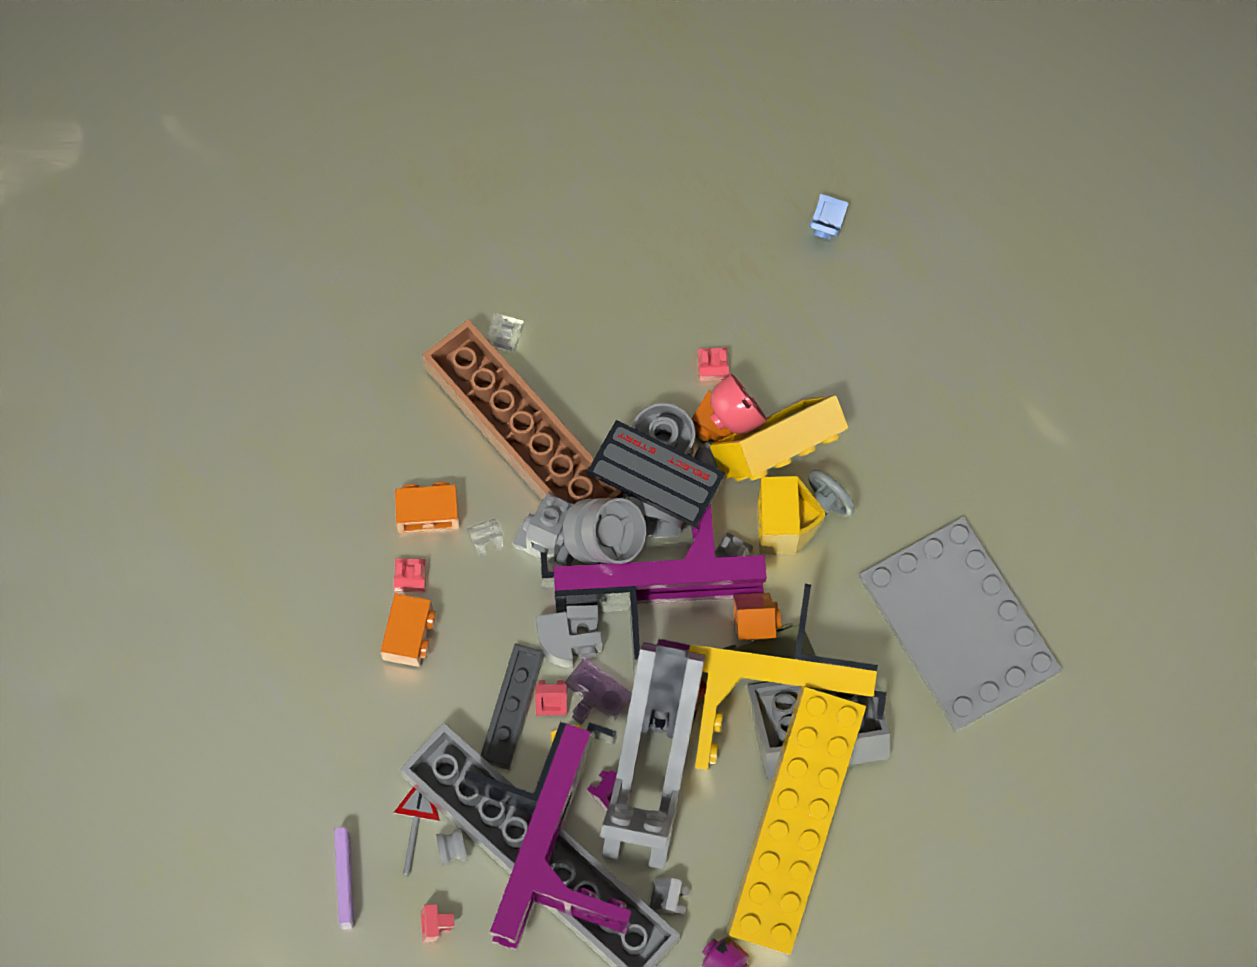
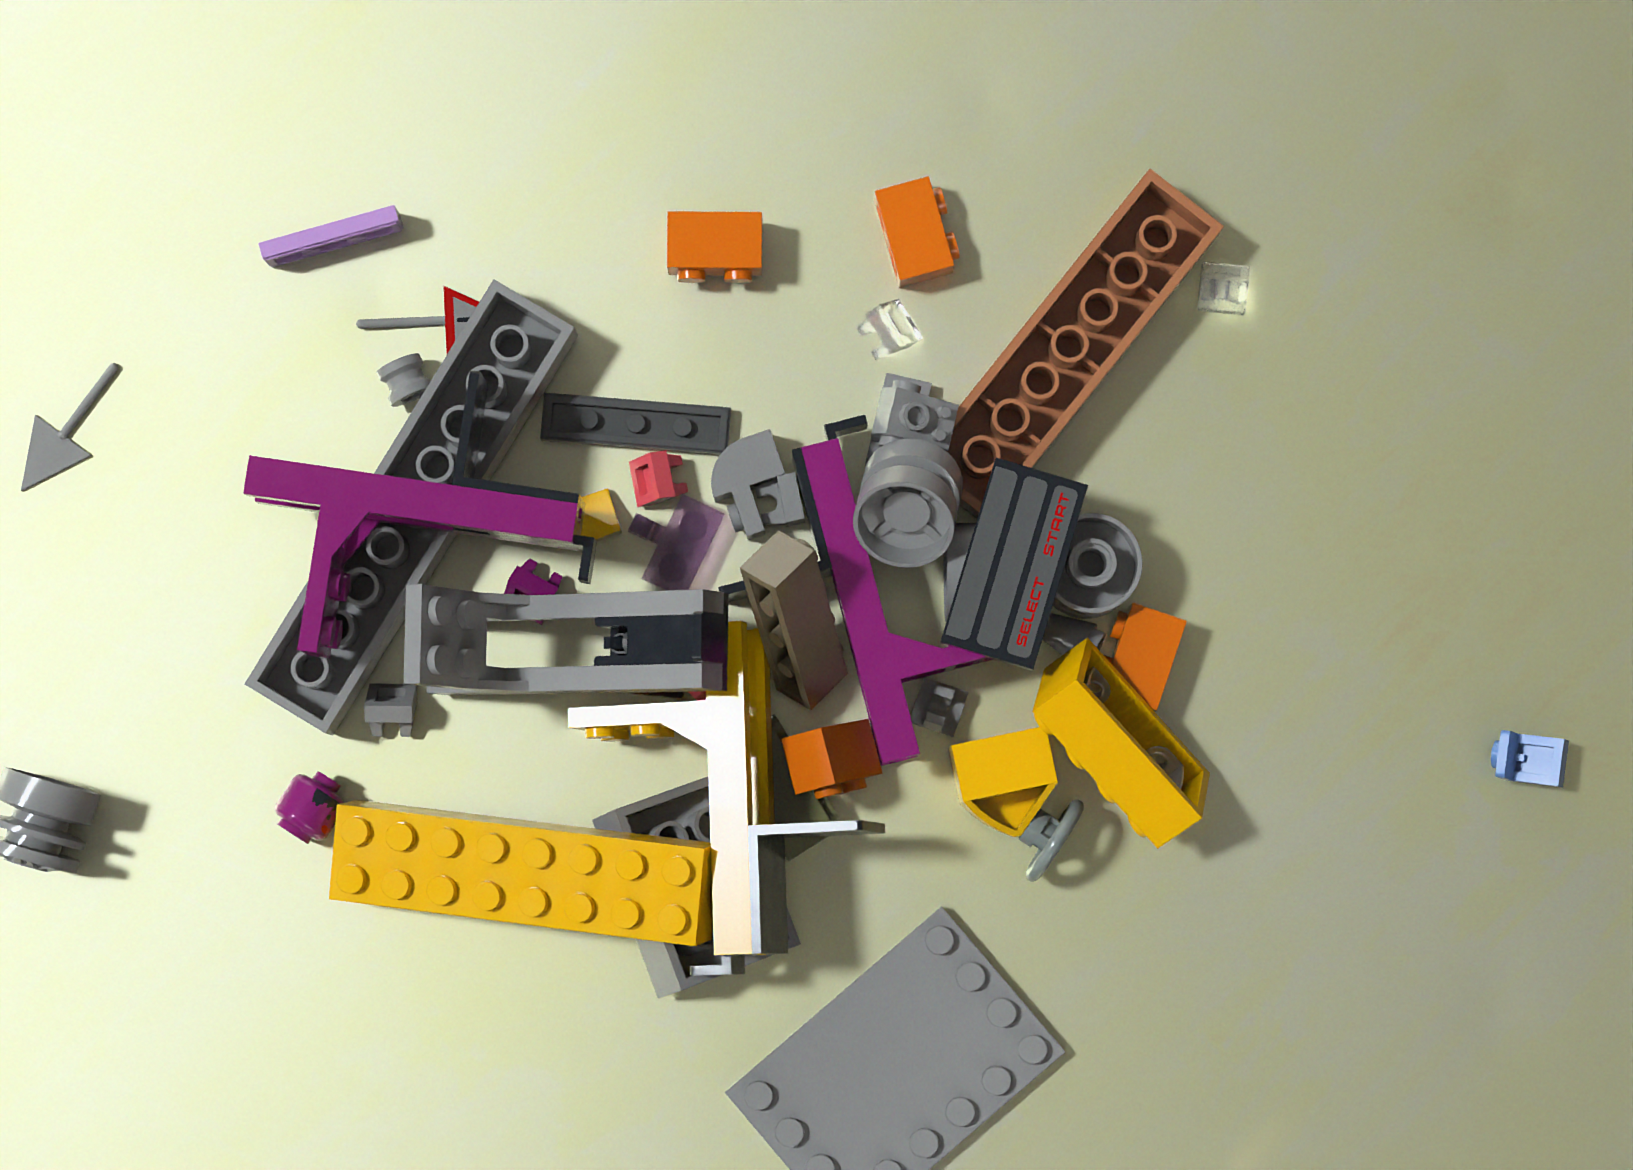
camera: 80 degrees right, 15 degrees up
coral tile [393,558,427,592] -> none
coral tile [420,904,454,943] -> none
coral tile [697,347,729,381] -> none
coral cylinder [710,373,767,434] -> none
none -> dark tan brick [740,530,848,710]

